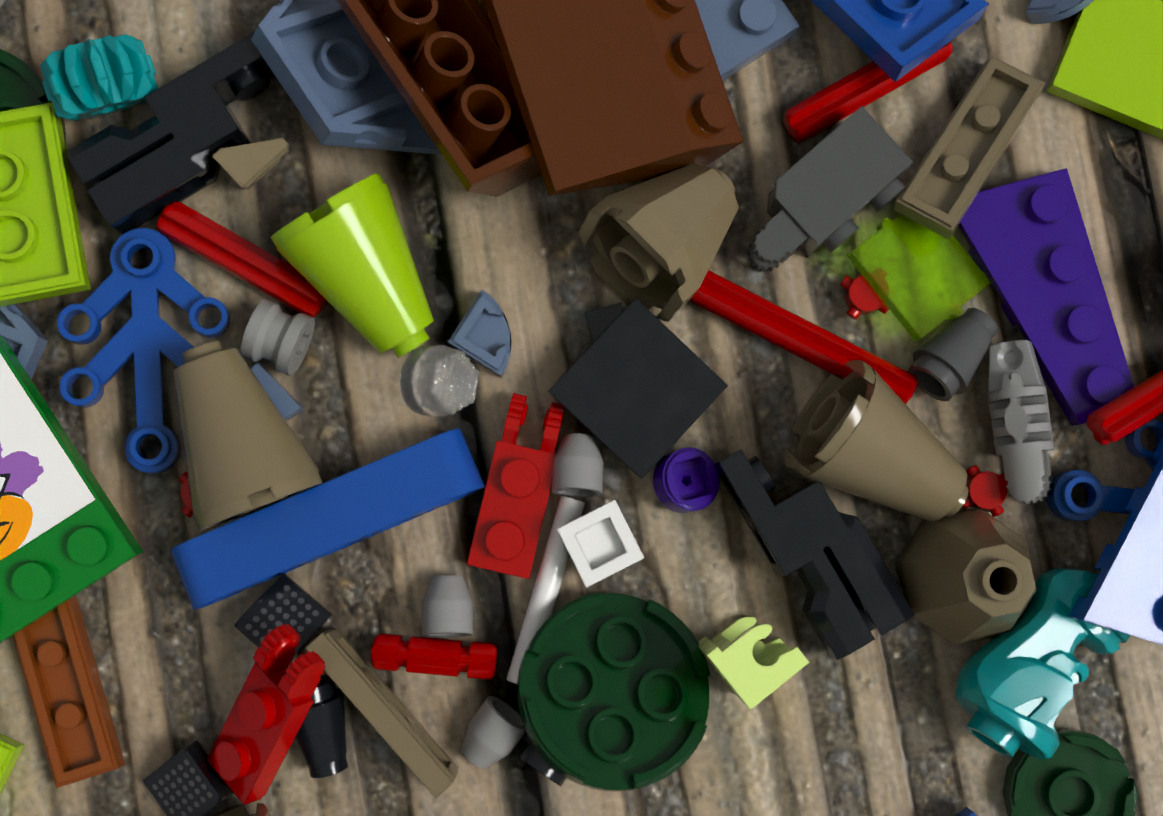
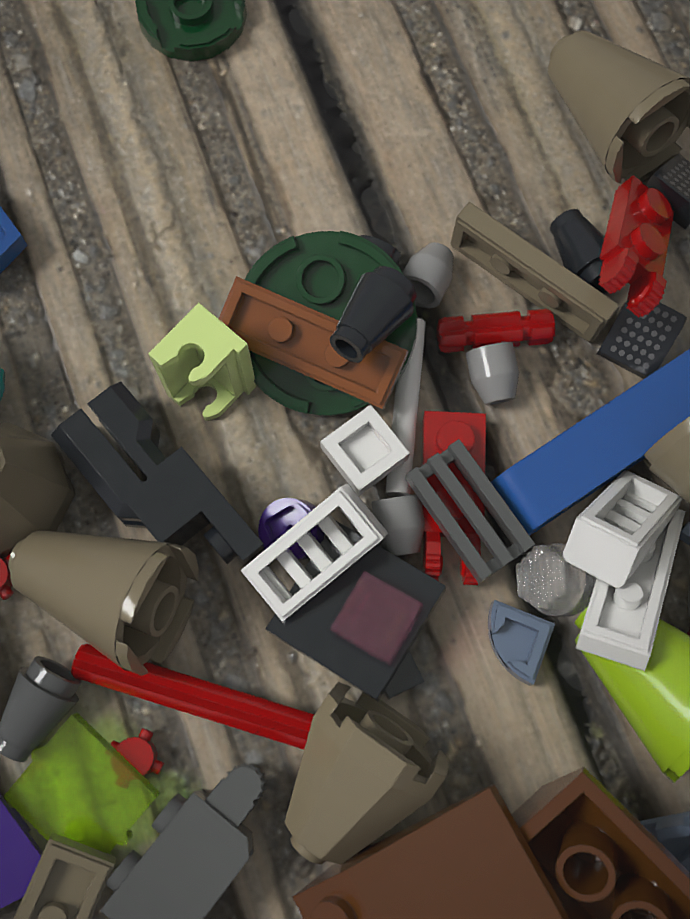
camera: 170 degrees right, 10 degrees down
none -> dark orange tile [219,276,409,409]
none -> white slope [241,484,388,622]
none -> black cone [330,266,417,363]
none -> clear pink tile [330,571,423,666]
none -> dark grey tile [405,439,535,584]
none -> white slope [563,471,683,588]
none -> white tile [576,500,686,671]

